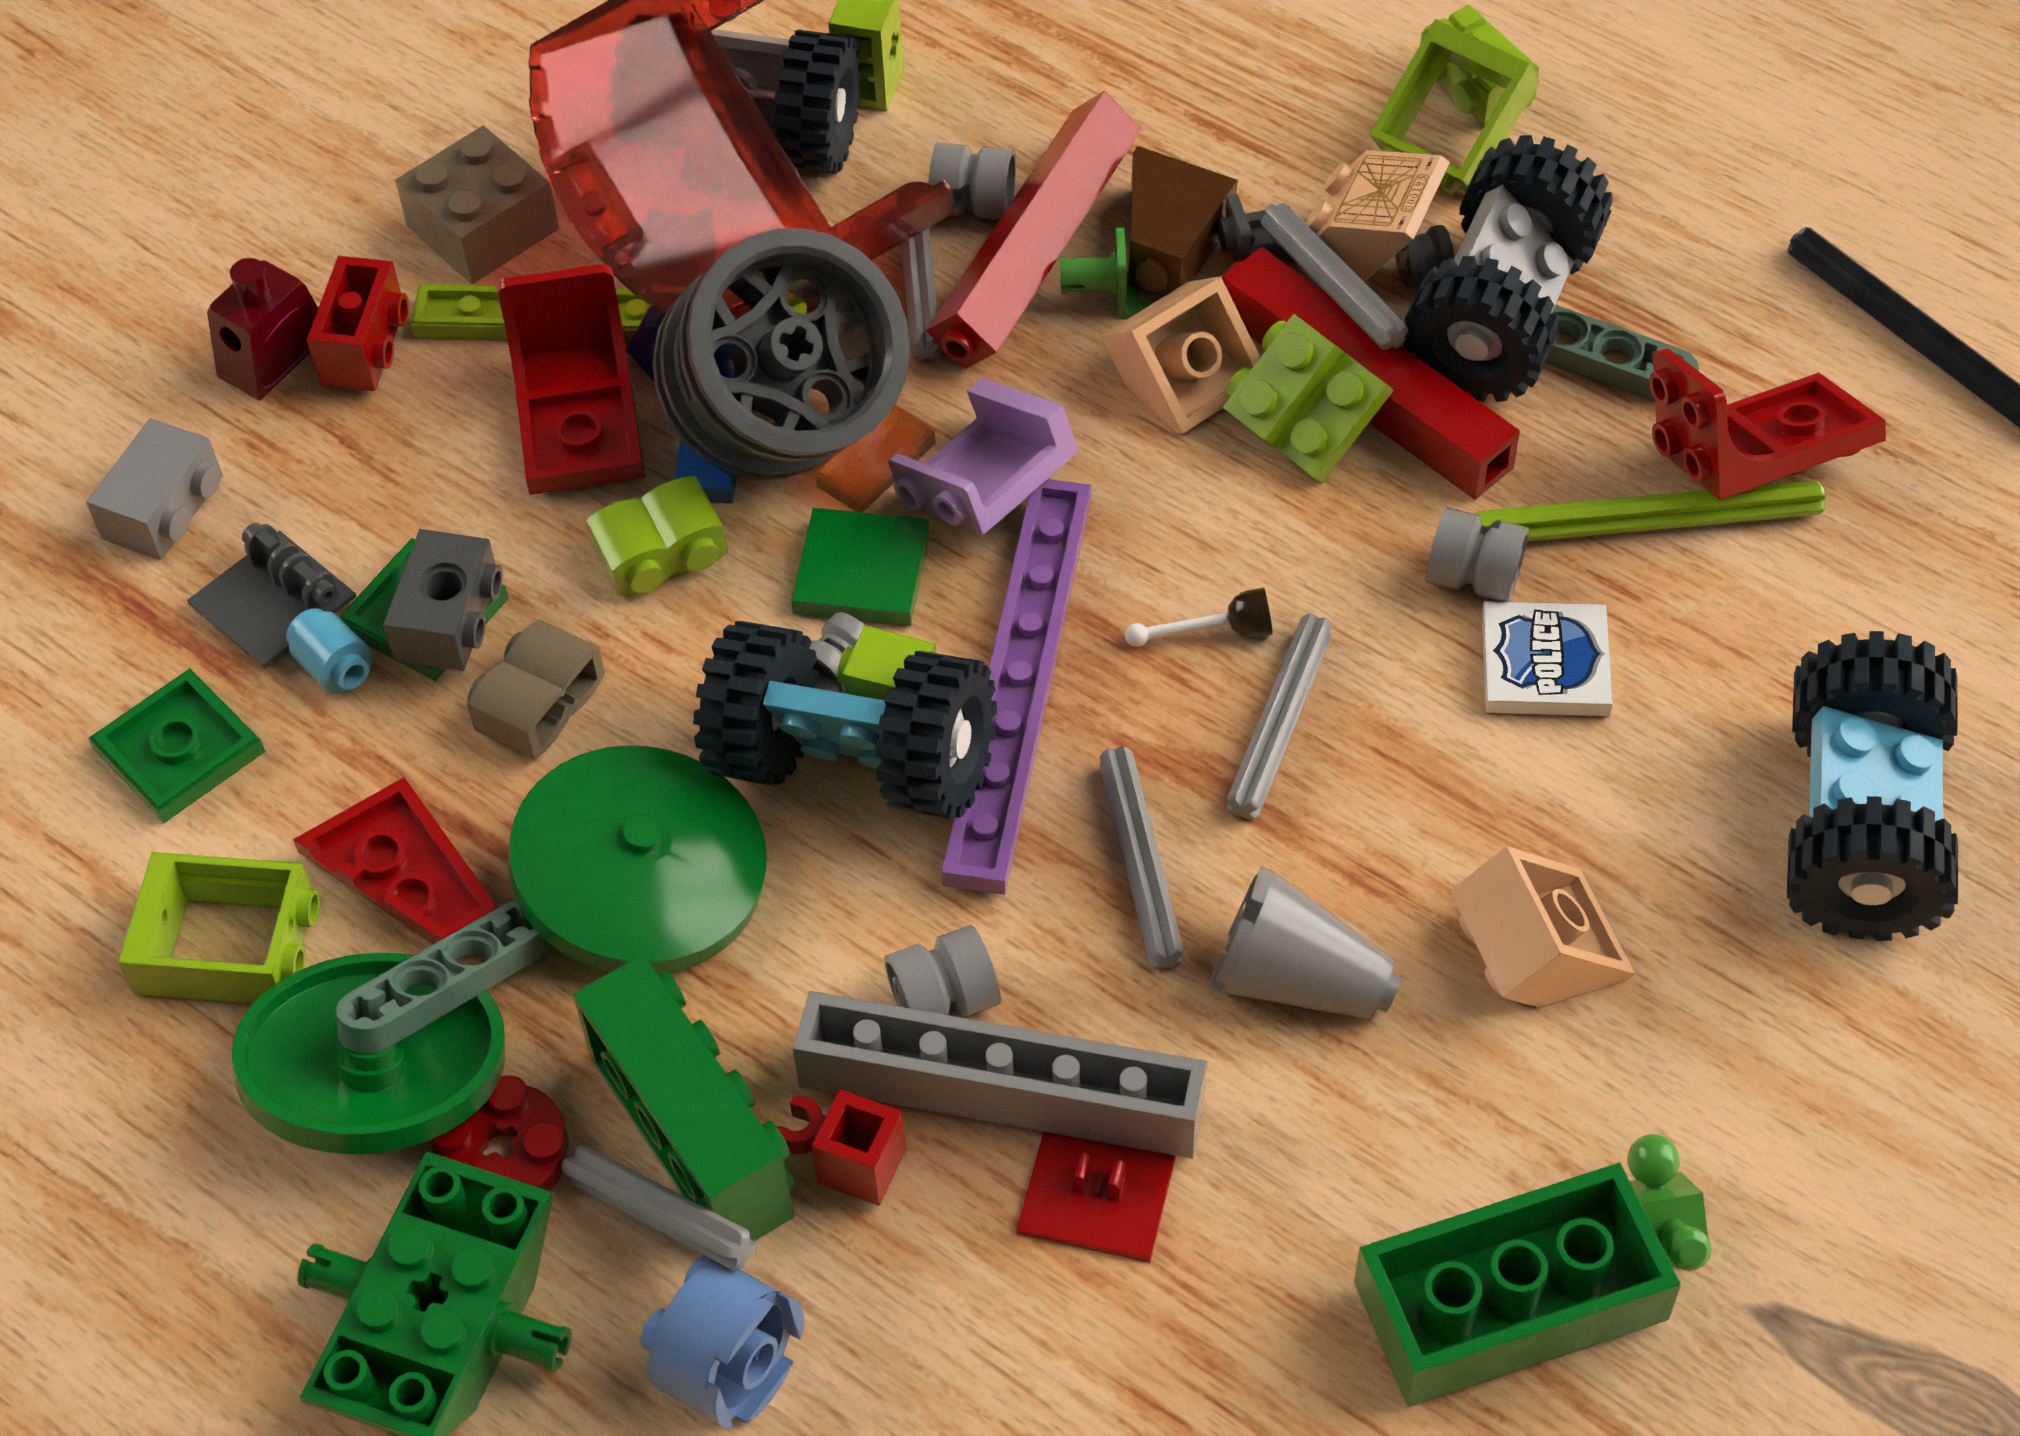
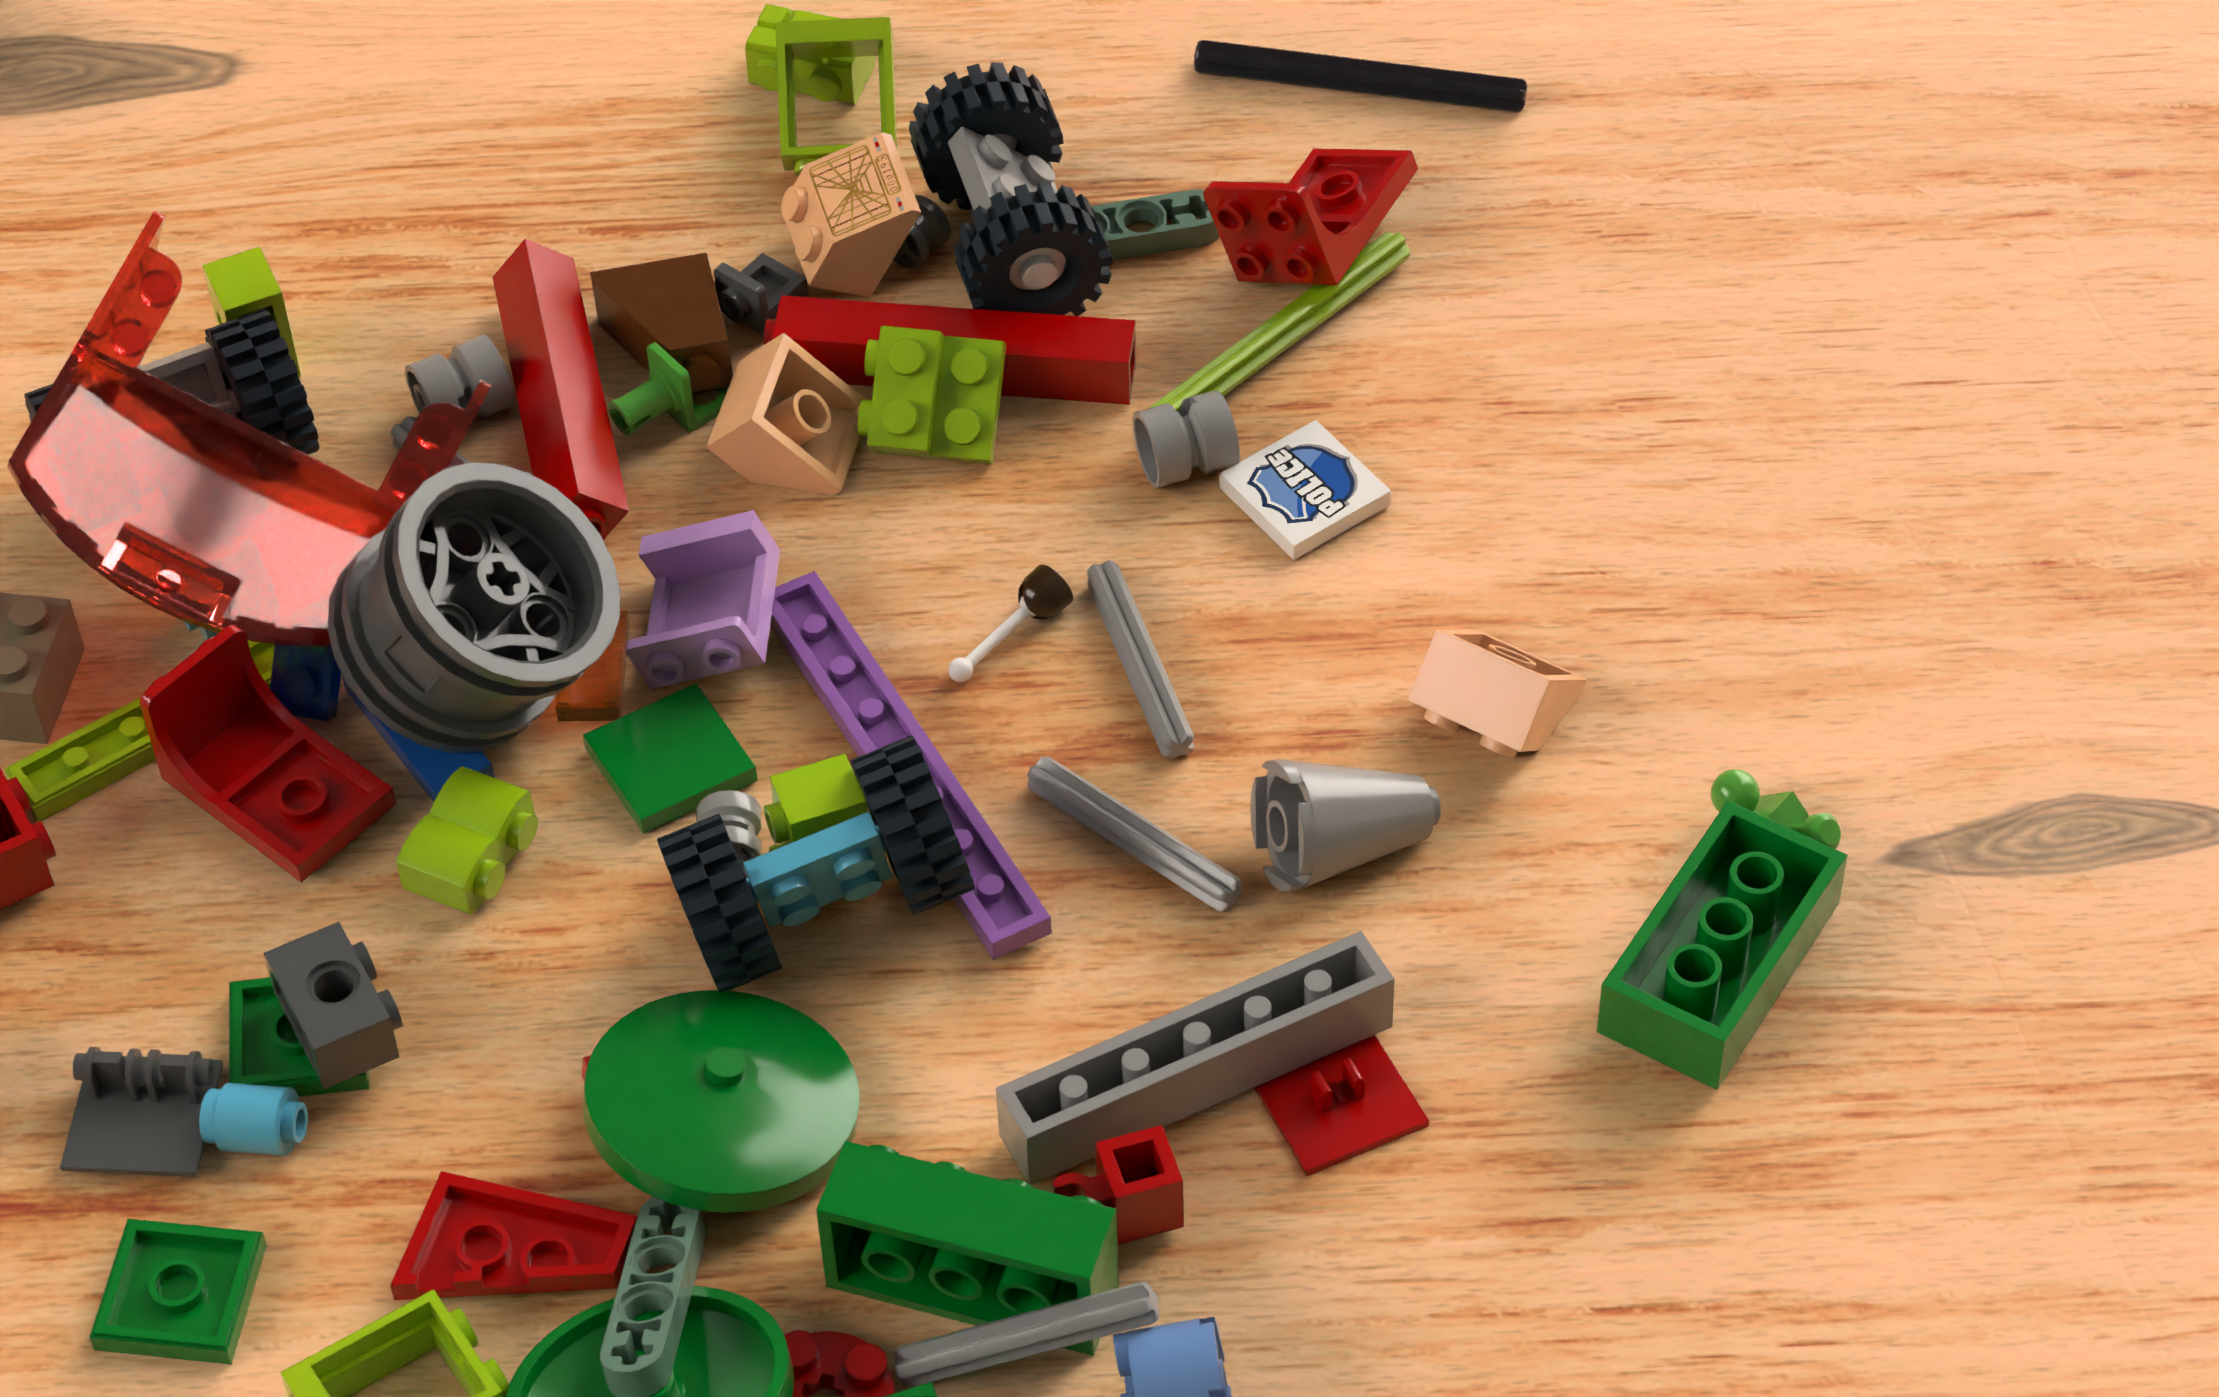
camera: 40 degrees left, 5 degrees down
dark tan brick [467,619,605,759] -> none
light grey wheel [884,925,1001,1017] -> none
light grey axle [1260,203,1408,350] -> none
black plate [1787,631,1958,941] -> none

